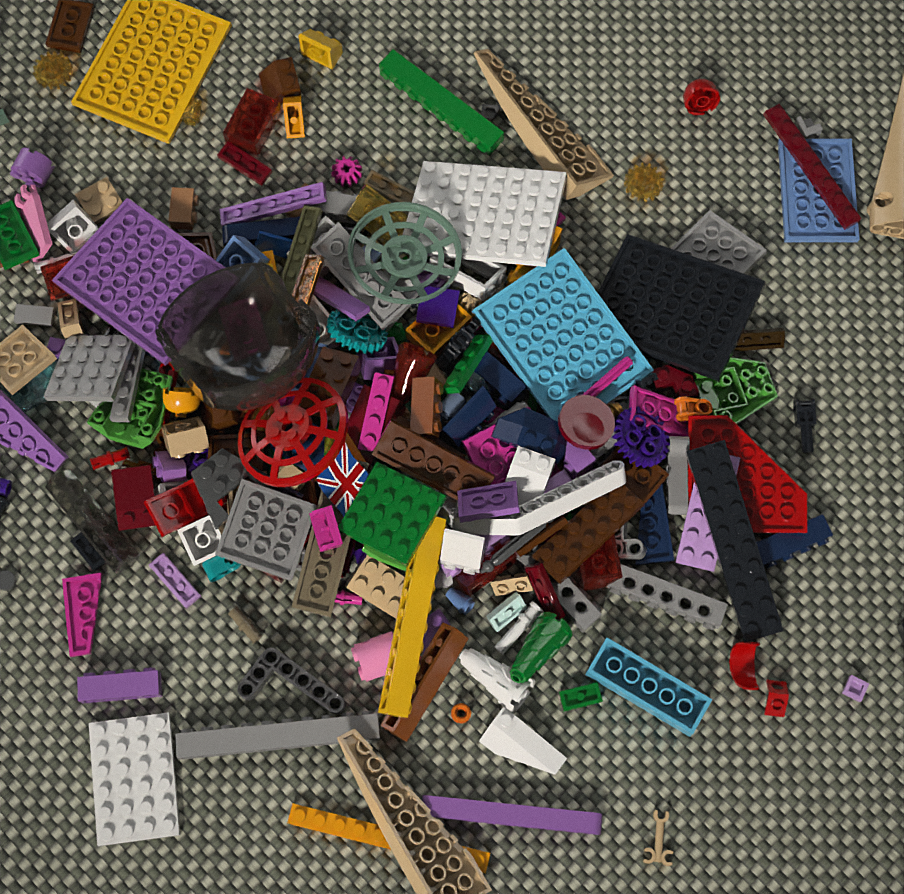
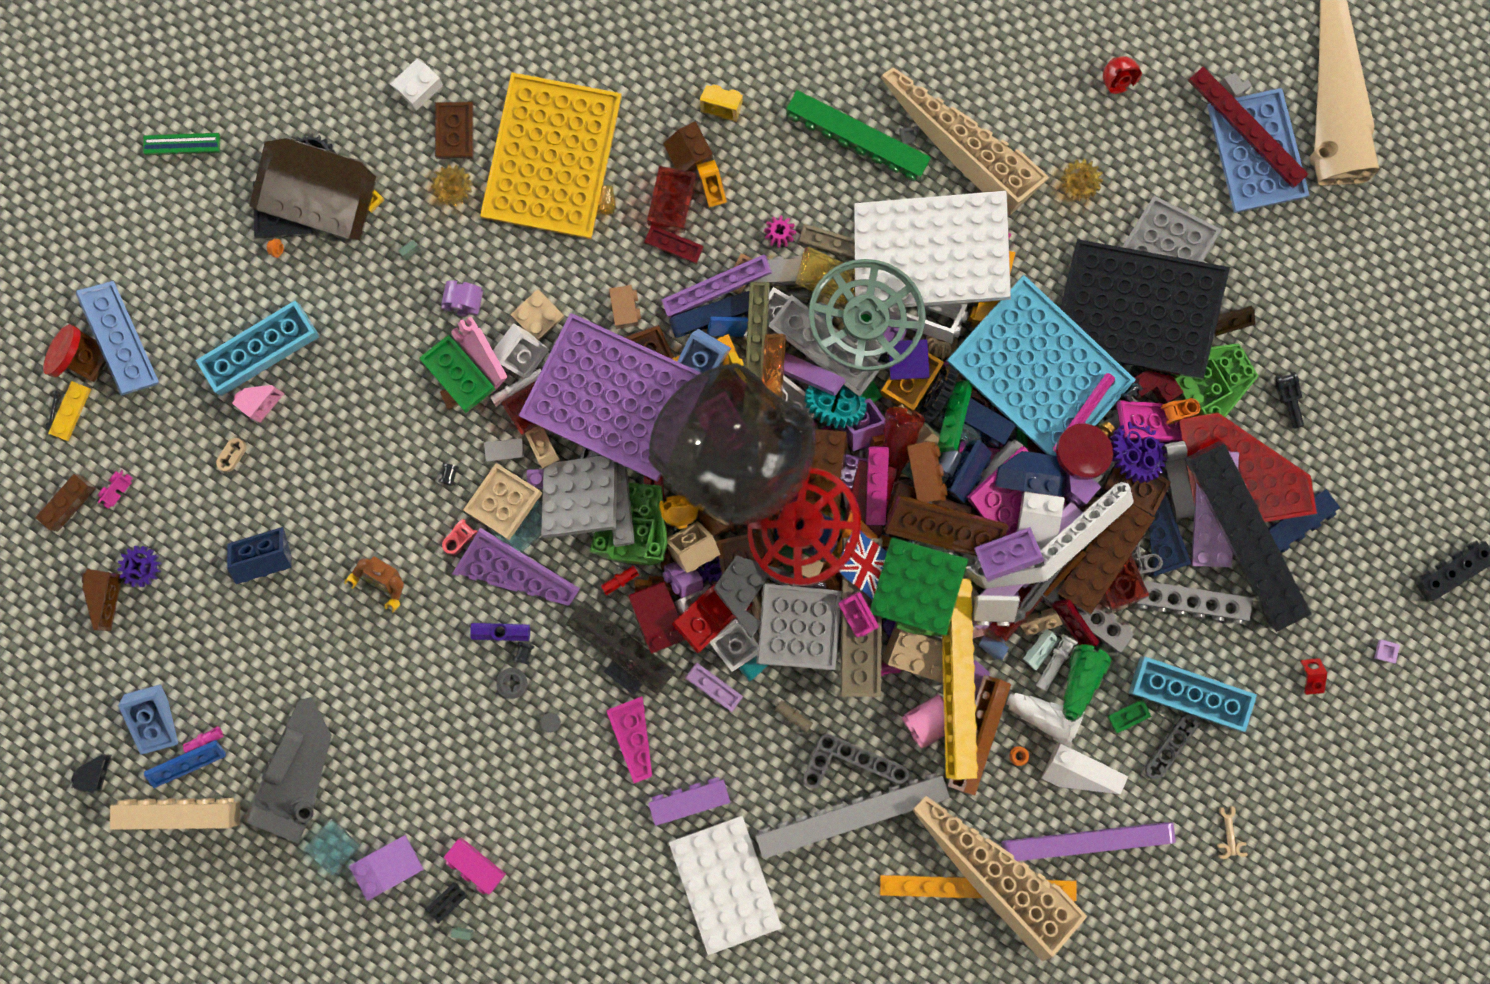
camera: 10 degrees left, 10 degrees up
red piece [729,642,760,690] -> none
none -> dark grey beam [1145,714,1198,779]

